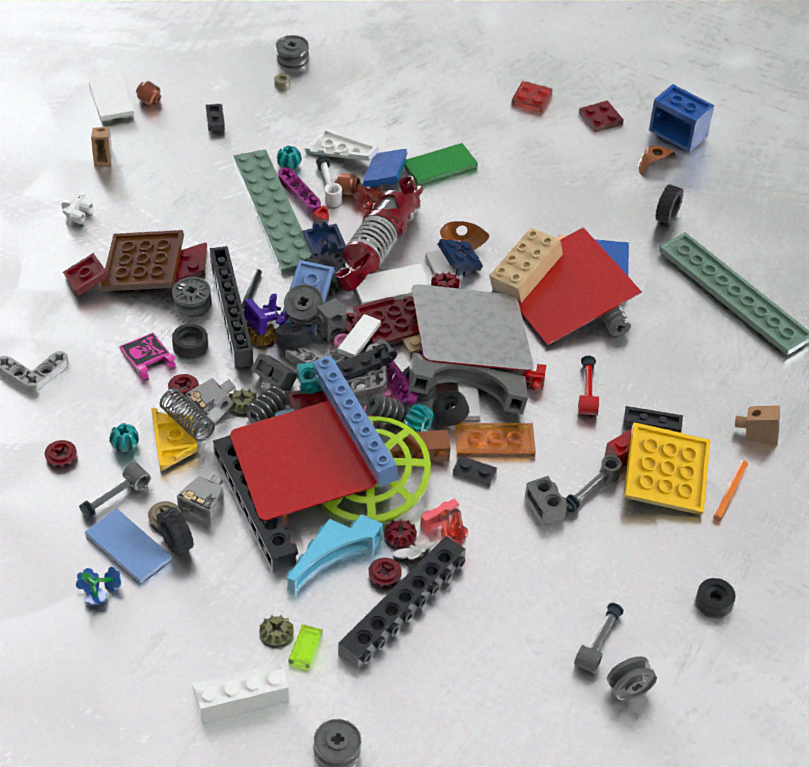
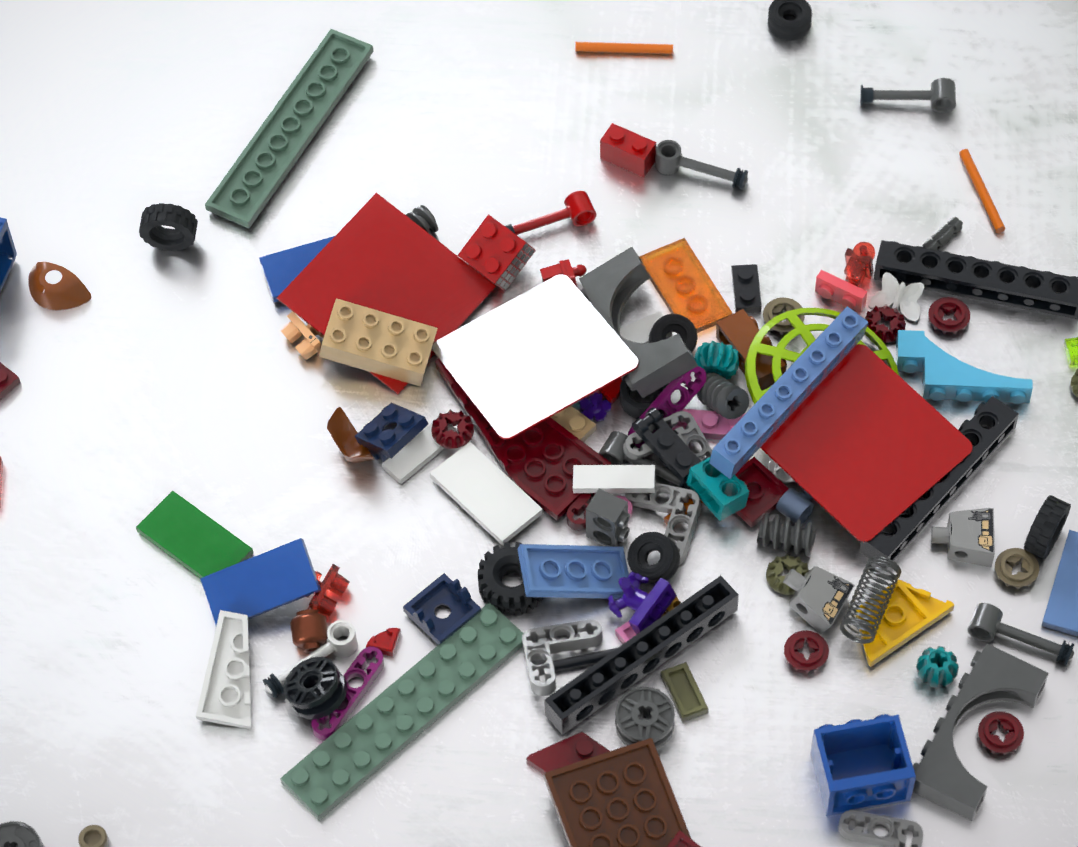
camera: 110 degrees left, 10 degrees up
dark pink flag [119,333,176,380] -> none
black tyre [172,323,208,359] -> none
dark grey brick [251,353,297,391] -> none
teal piece [276,145,302,170] -> none
dark grey wheel [284,284,324,326] -> none
dark red piece [336,176,423,292] -> none
dark grey brick [525,476,568,525] -> none
dark grey wheel [607,656,657,701] -> none
black plate [623,406,683,433] -> none
yellow plate [624,422,711,515] -> none
medium nougat torso [735,405,780,445] -> none
none -> black wheel [283,657,348,720]
none -> red brick [458,214,536,291]
none -> light grey beam [522,620,603,696]
none -> olive tile [660,662,709,723]
none -> dark tan gear [763,297,805,335]
none -> blue container [810,714,916,816]
none -> dark grey arch [913,643,1049,821]
none -> dark grey axle [922,217,963,251]
none -> orange bar [959,149,1006,233]

